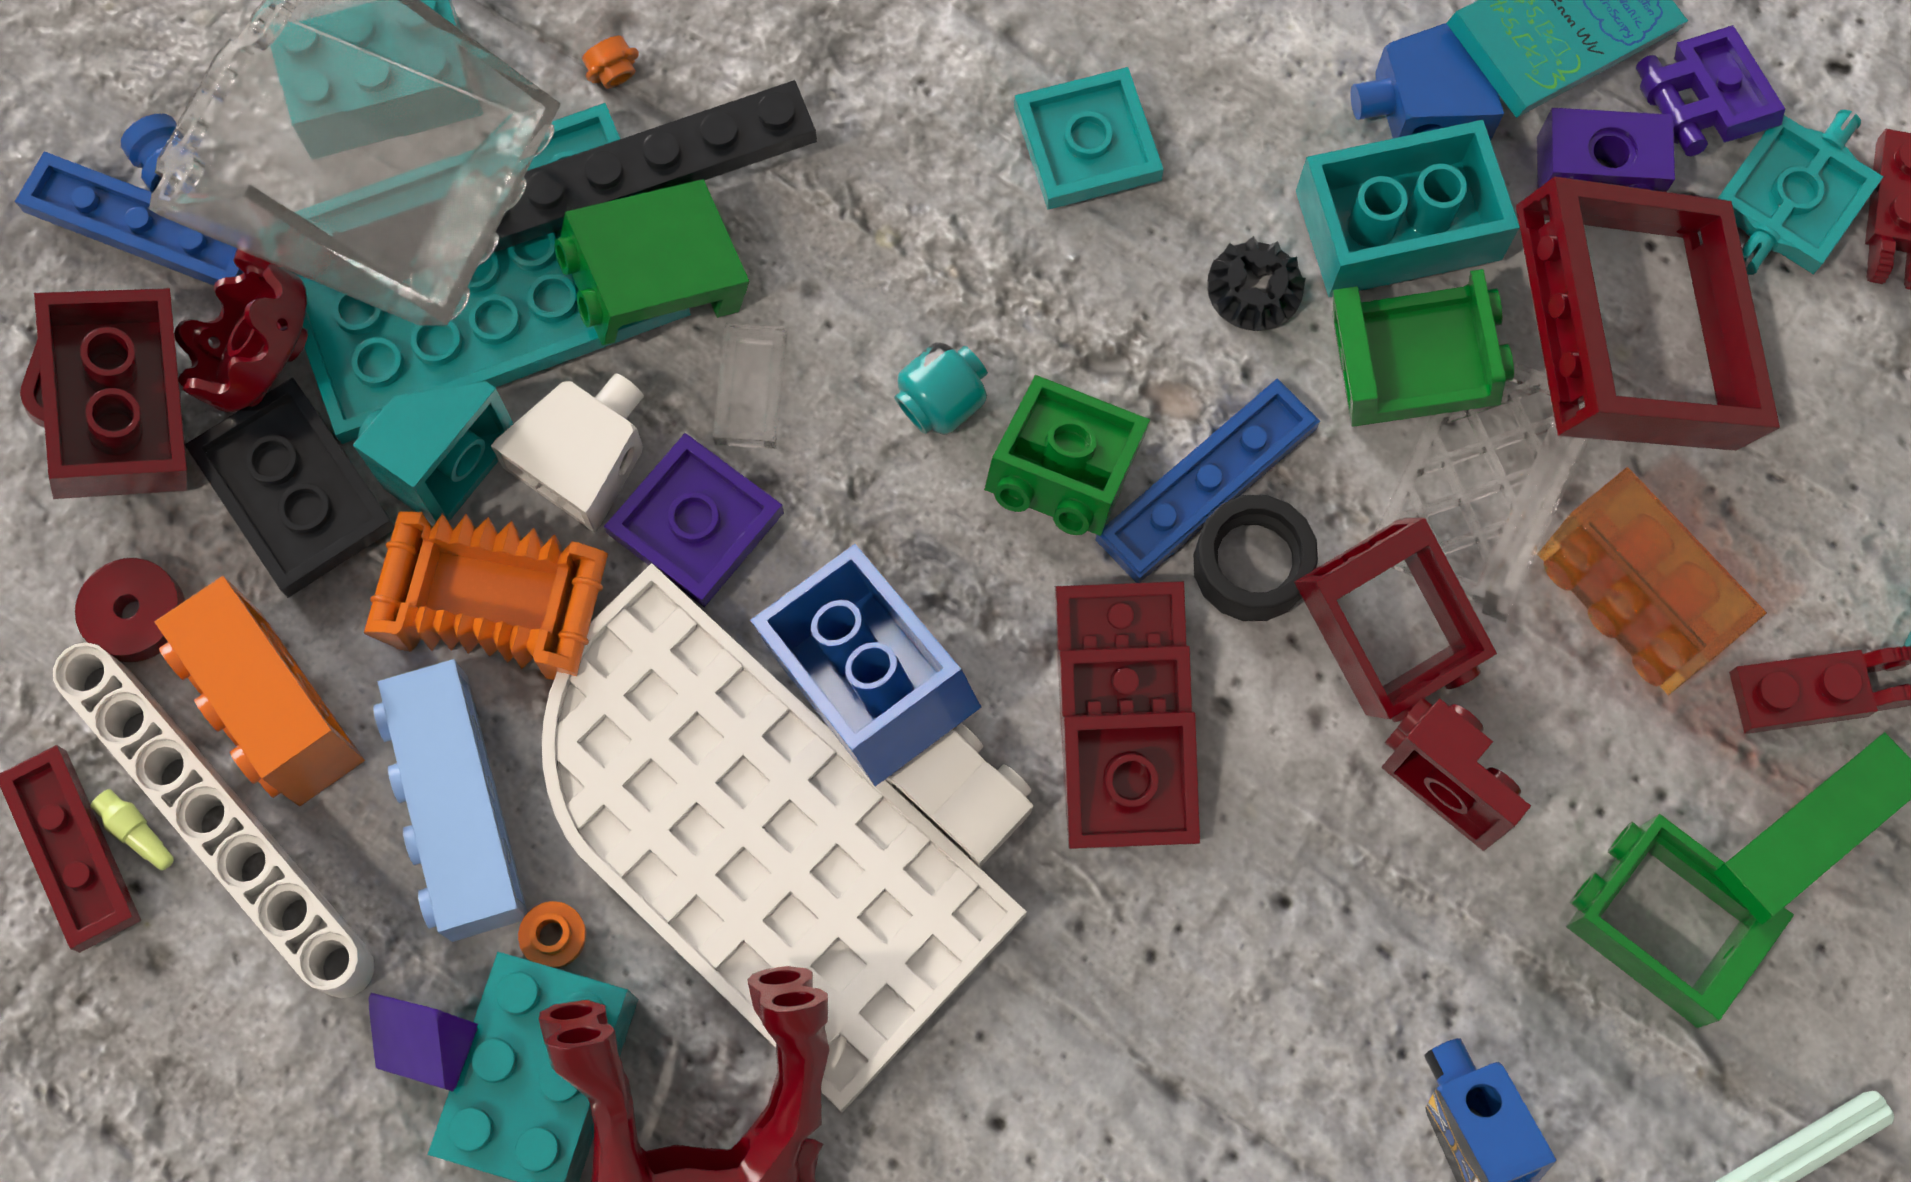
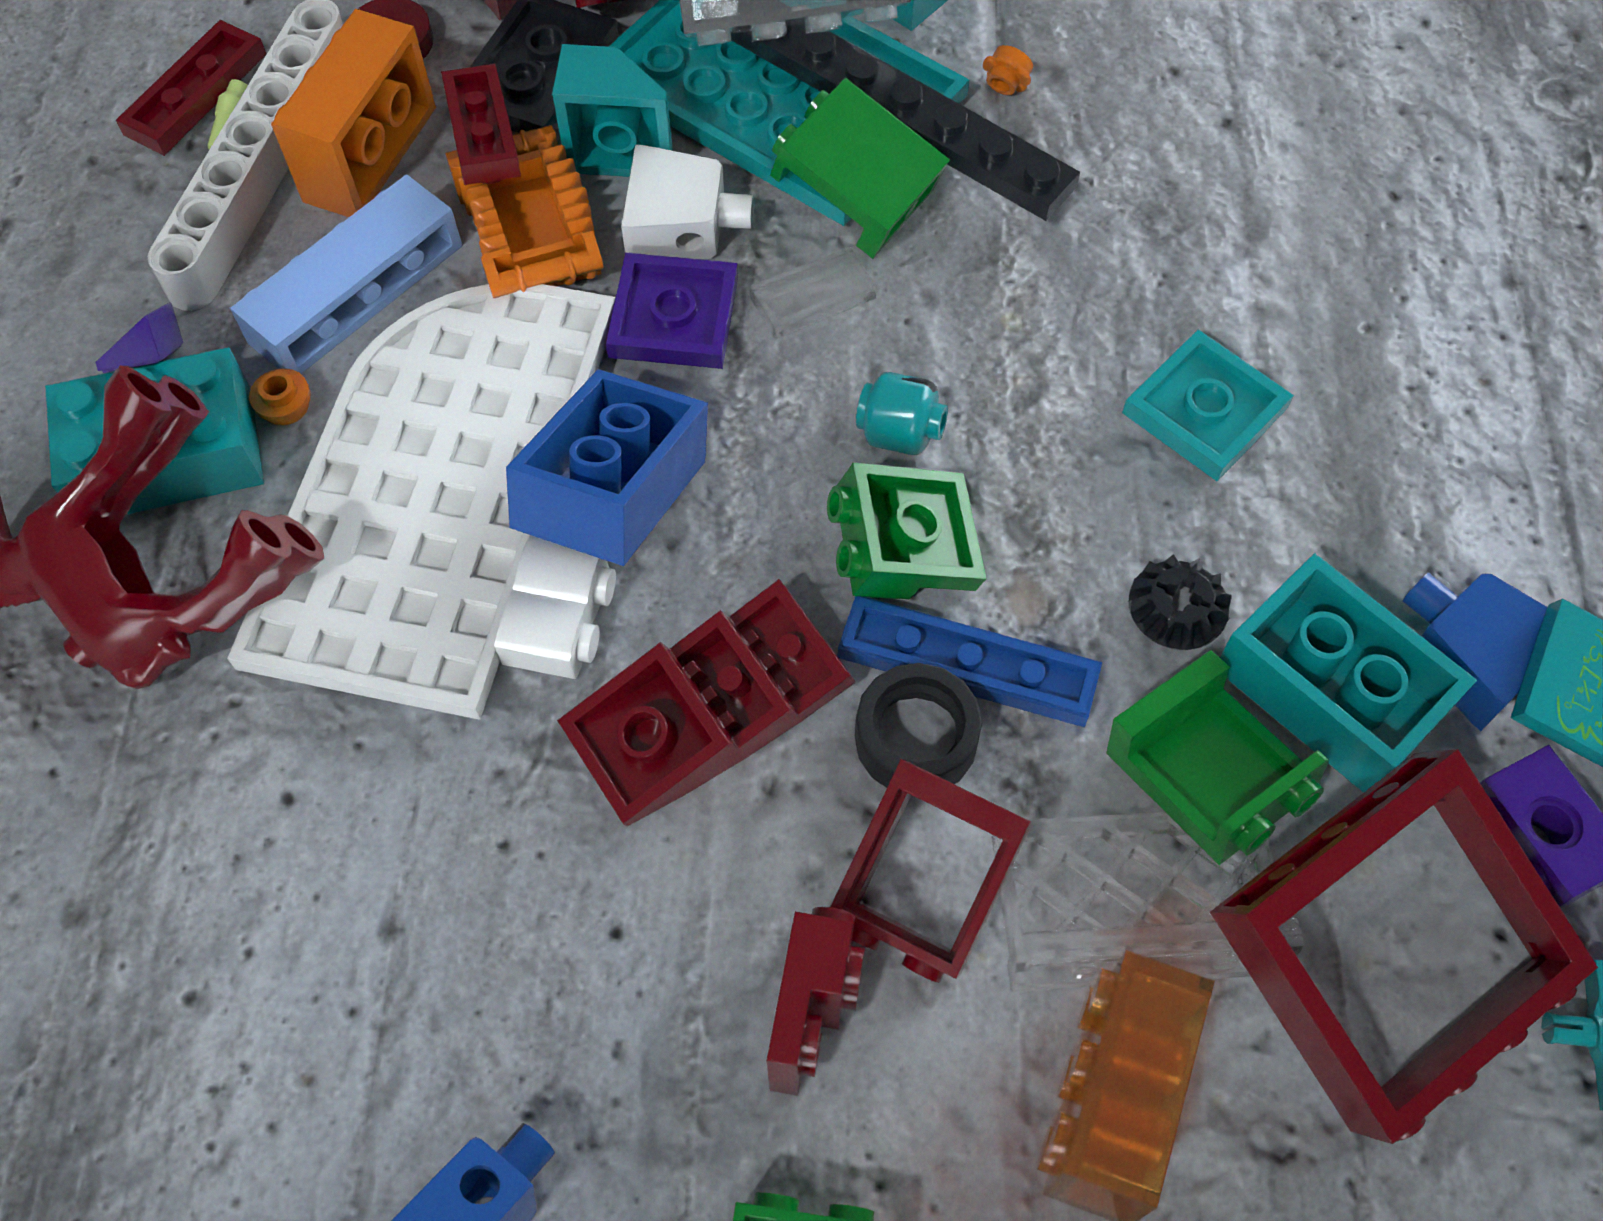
camera: 60 degrees right, 10 degrees down
none -> dark red plate [441,64,521,185]

